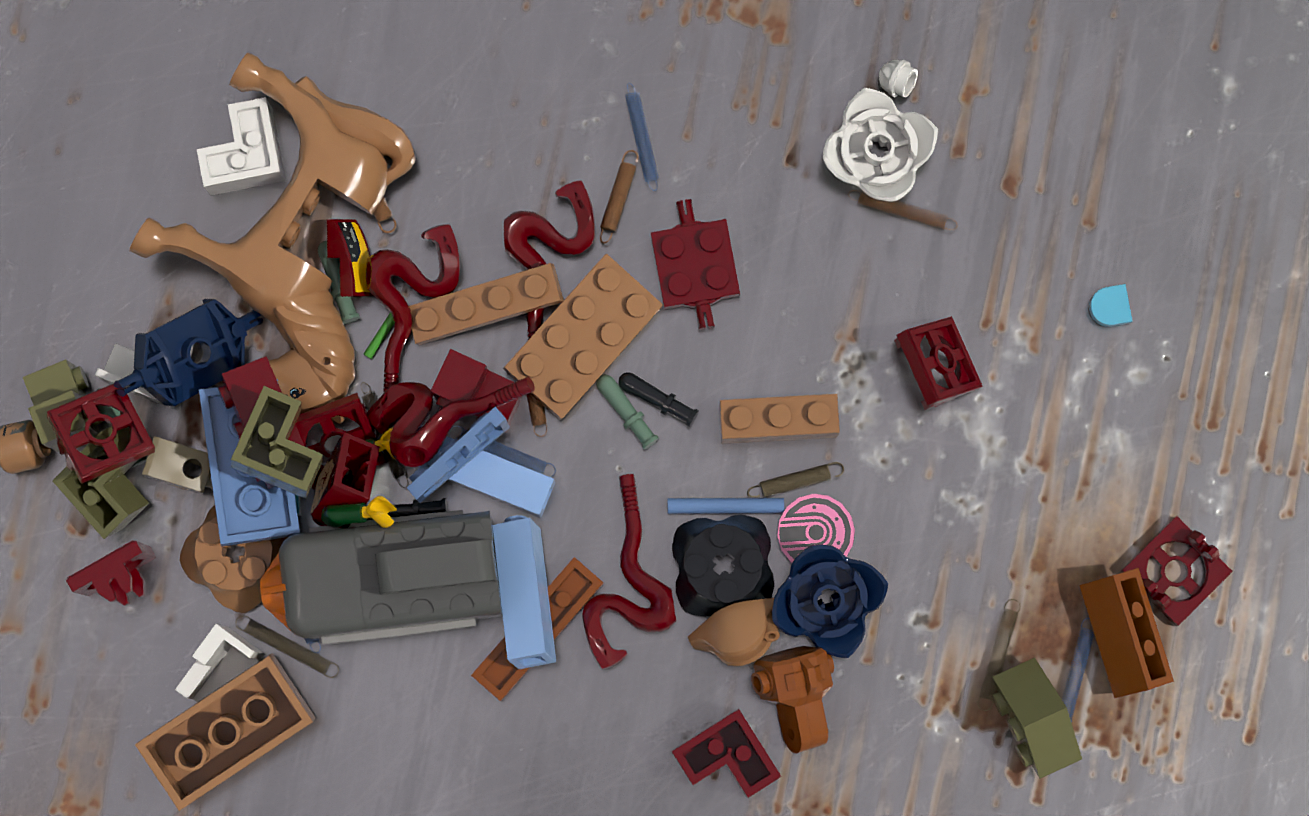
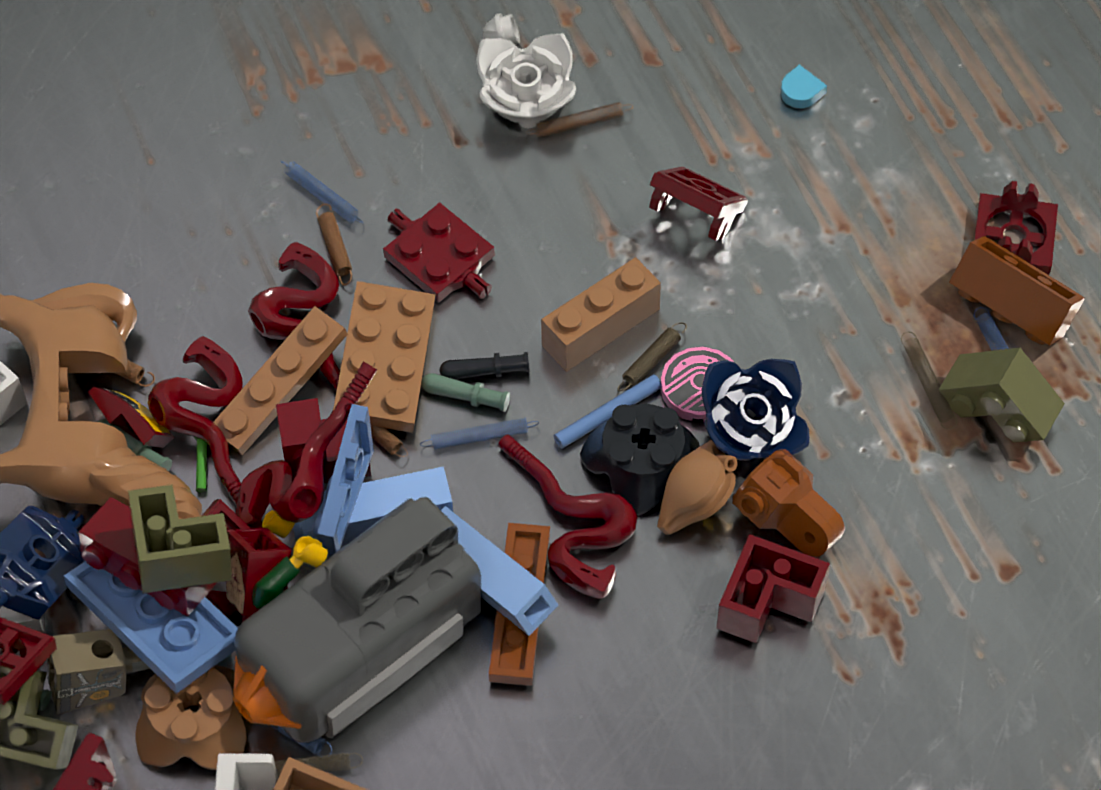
camera: 35 degrees left, 25 degrees down
none -> medium blue piece [420,417,539,450]

